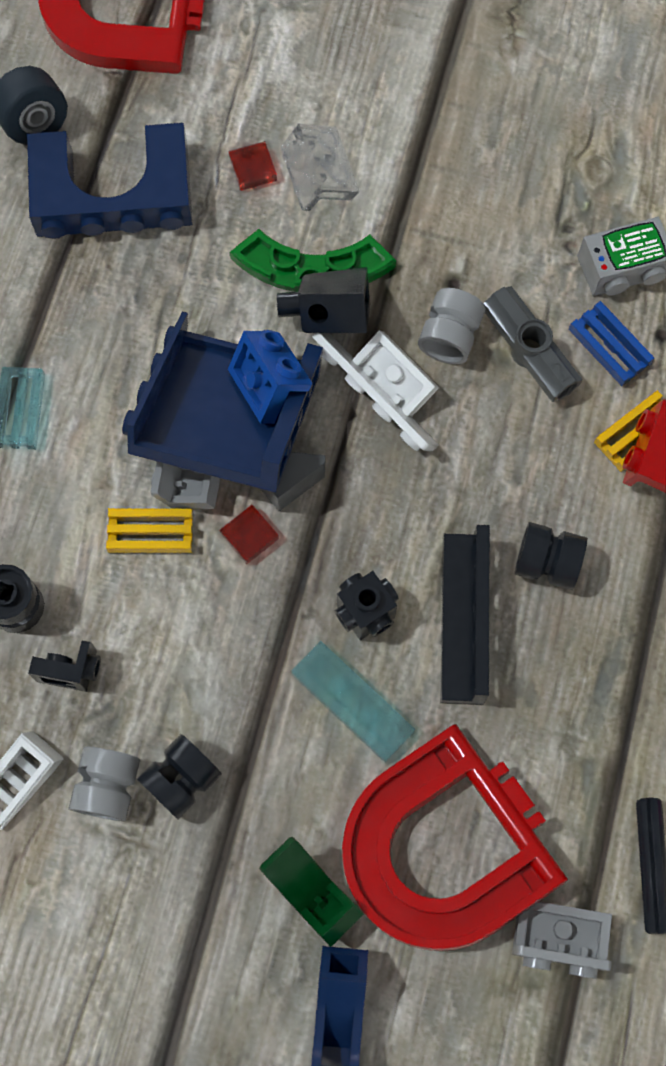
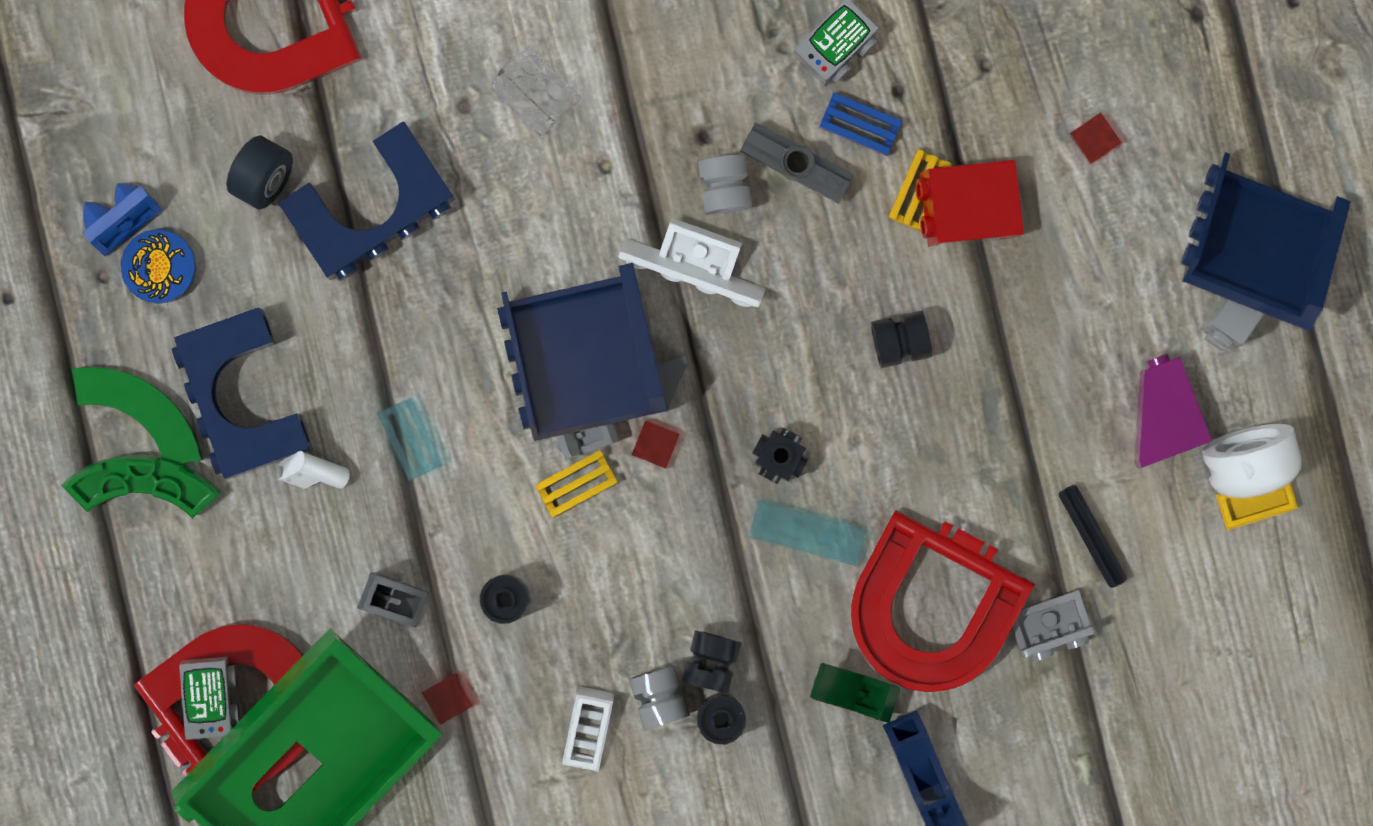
camera: 30 degrees left, 15 degrees up
black bracket [28,640,101,692] -> none
blue bracket [227,330,313,424] -> none
clear red tile [228,141,277,191] -> none
green tile [229,229,396,292] -> none
black torso [277,267,371,333] -> none
black fence [440,525,490,705] -> none
none -> black wheel [697,693,746,745]

